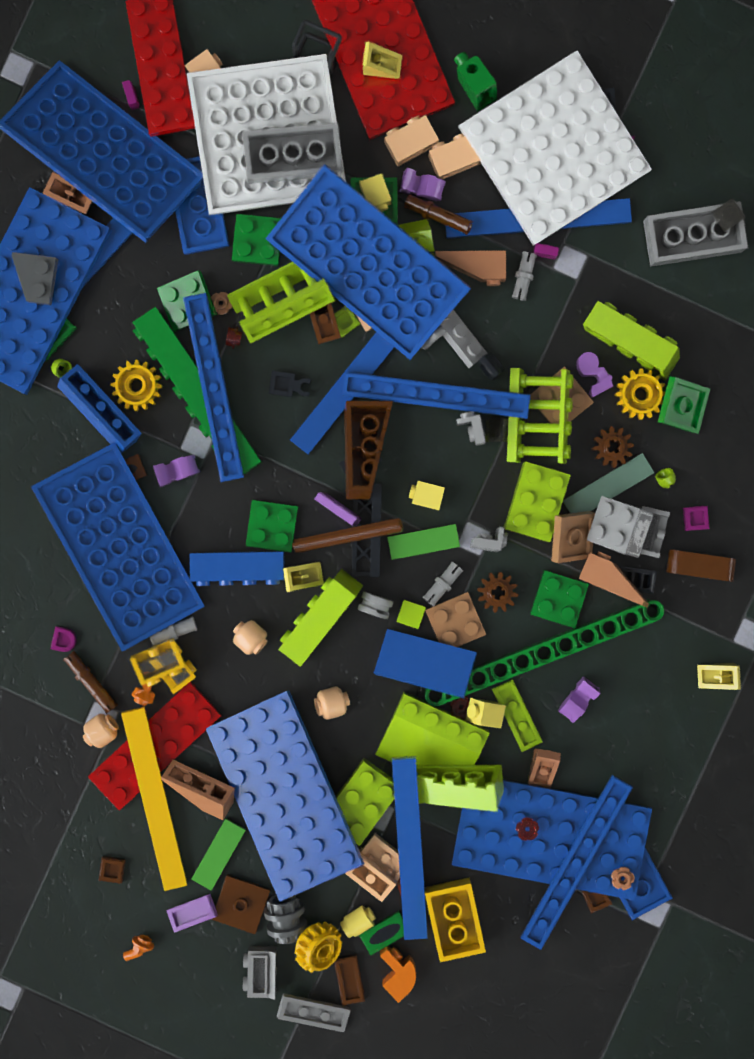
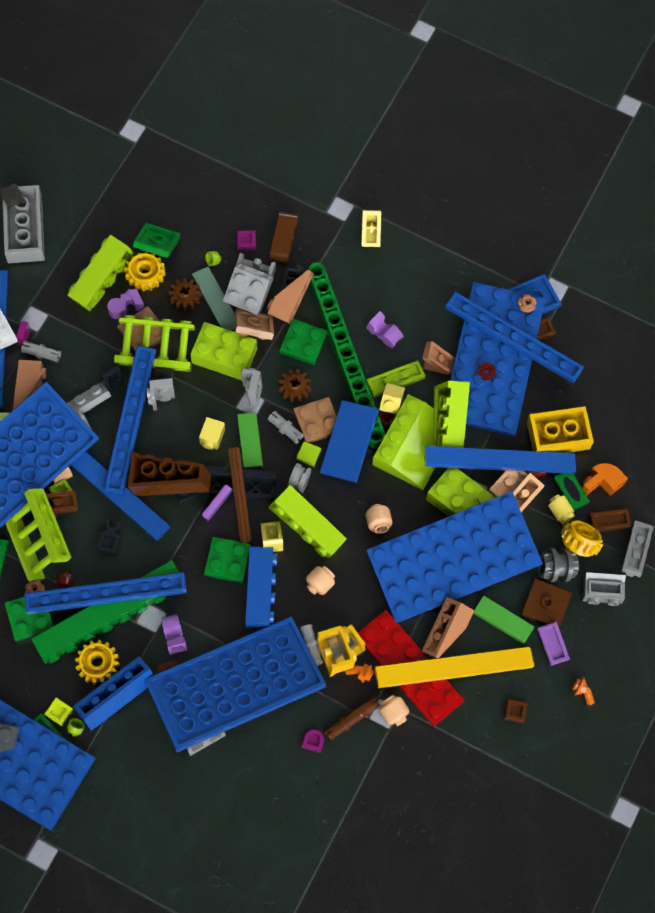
camera: 90 degrees left, 20 degrees down
none -> neon yellow tile [44,698,73,726]

